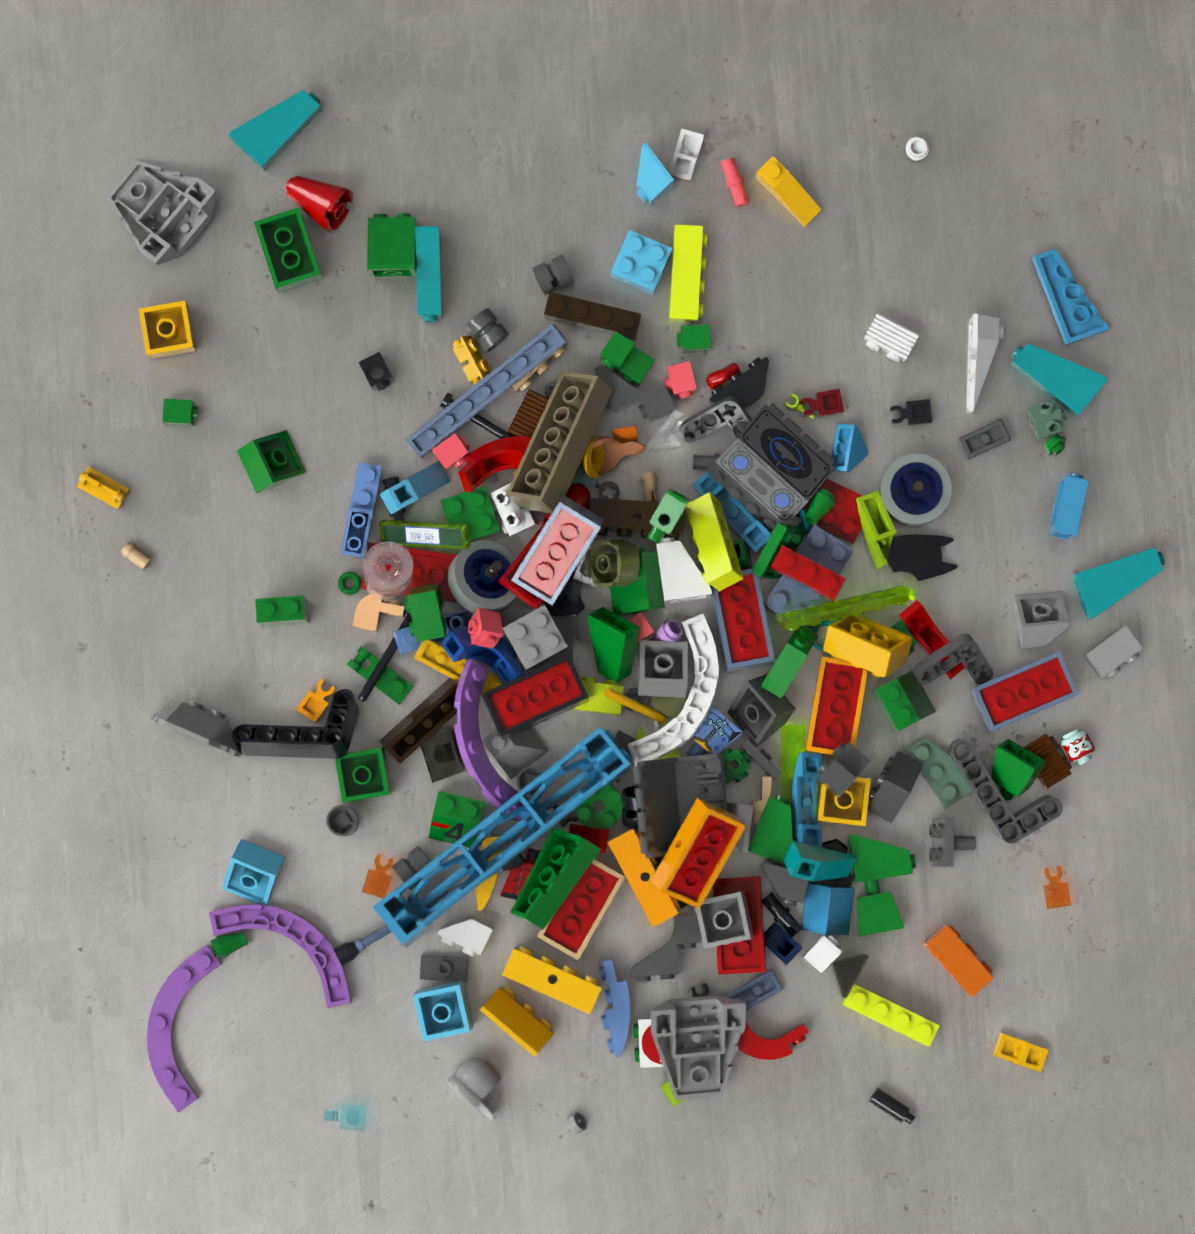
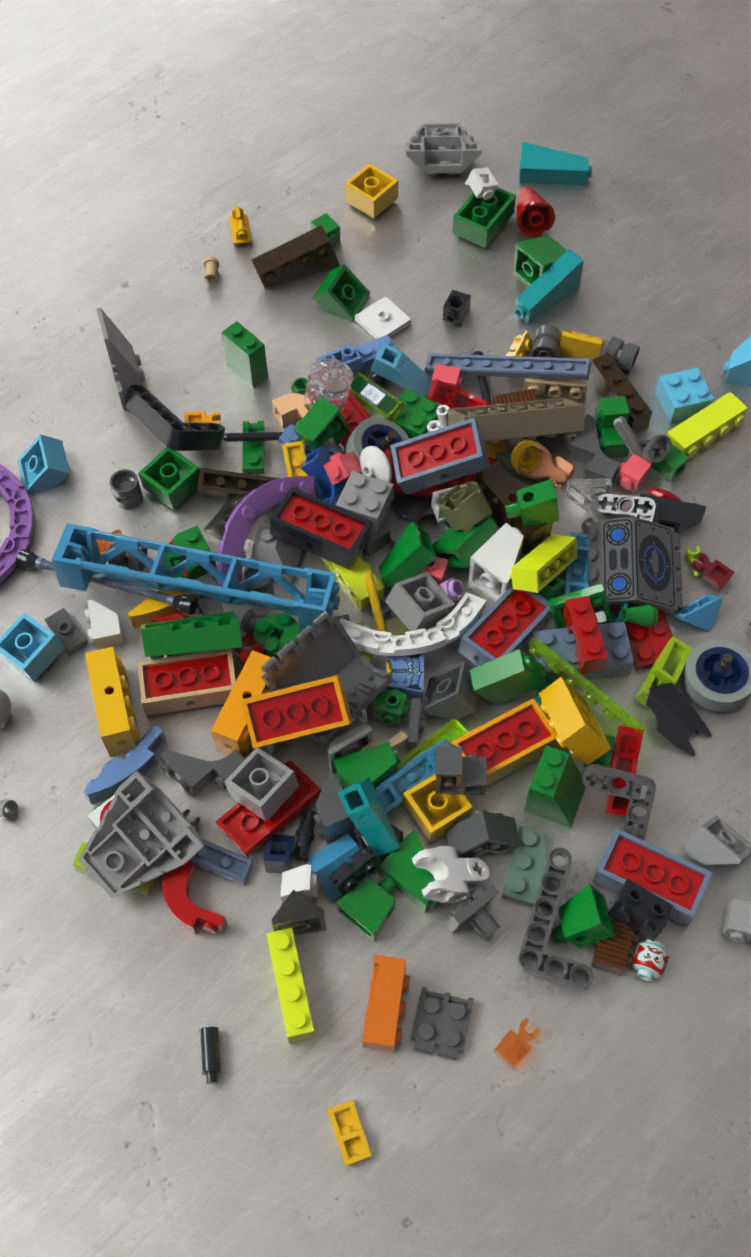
camera: 50 degrees right, 25 degrees down
yellow slope [480,986,554,1057] -> none
none -> dark brown wedge [252,225,340,288]
none -> black hinge [330,846,383,895]
none -> white plate [355,296,411,339]
none -> white dish [360,446,392,483]
none -> dark grey plate [411,987,474,1060]
none -> white piece [412,846,490,903]
none -> white brick [465,167,498,200]
none -> yellow slope [558,330,606,360]
none -> black brick [607,878,673,941]
none -> light grey axle [613,417,653,468]
none -> dark grey piece [639,435,672,463]

